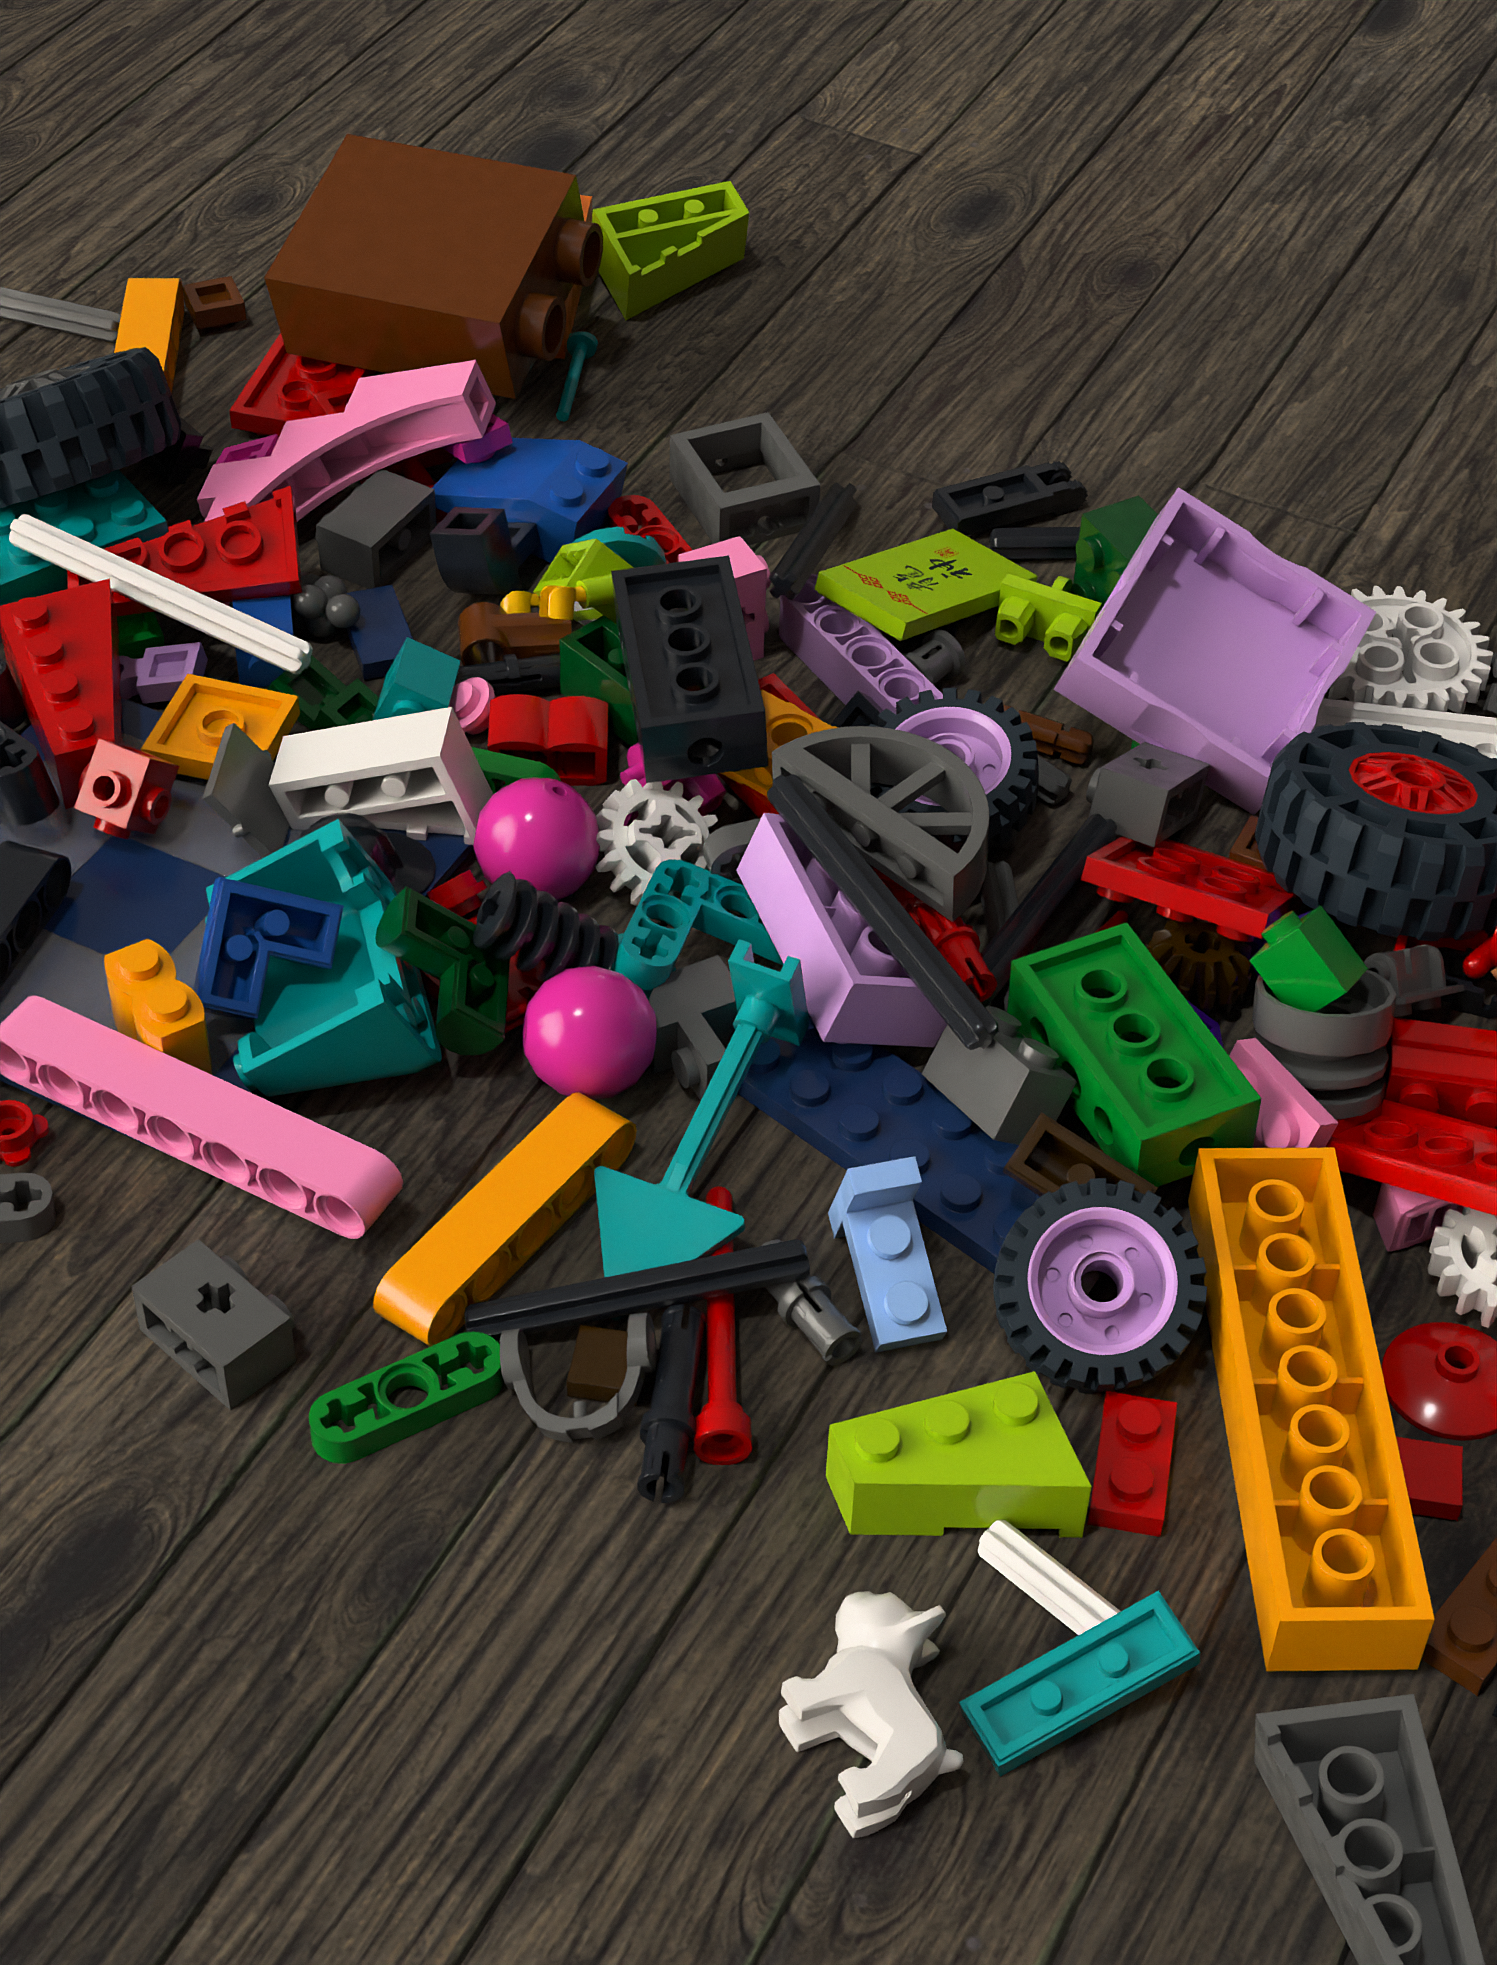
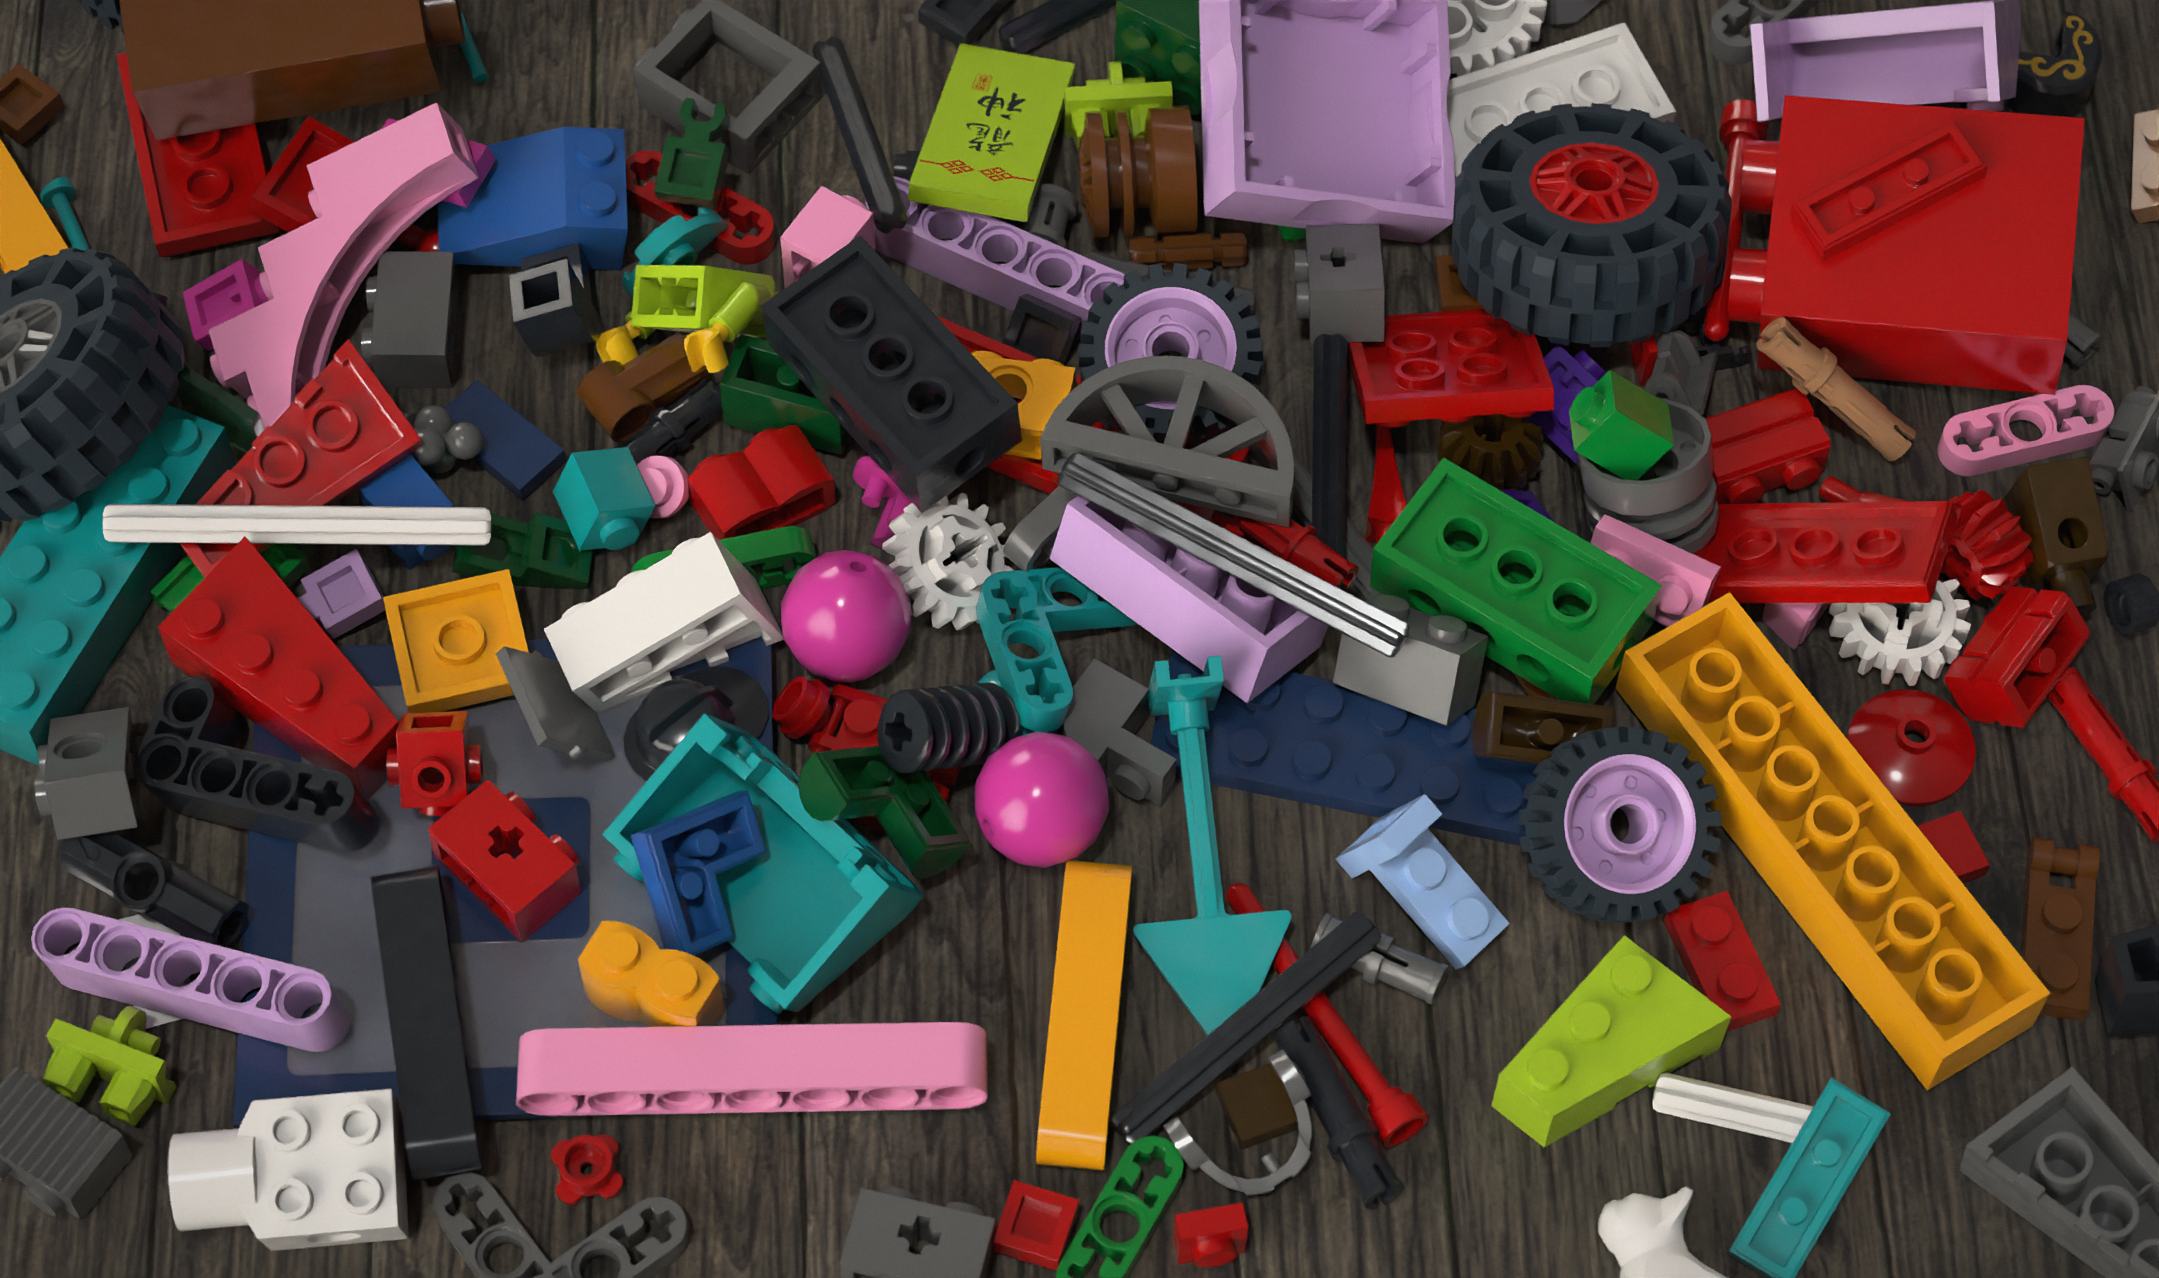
camera: 30 degrees left, 15 degrees up
none -> teal piece [40,177,90,251]
none -> clear green piece [177,365,265,453]
none -> red brick [427,779,581,943]
none -> dark green plate [654,98,730,209]
none -> red plate [993,1180,1079,1271]
none -> reddish brown wheel [1078,105,1197,239]
none -> red plate [1173,1203,1248,1268]

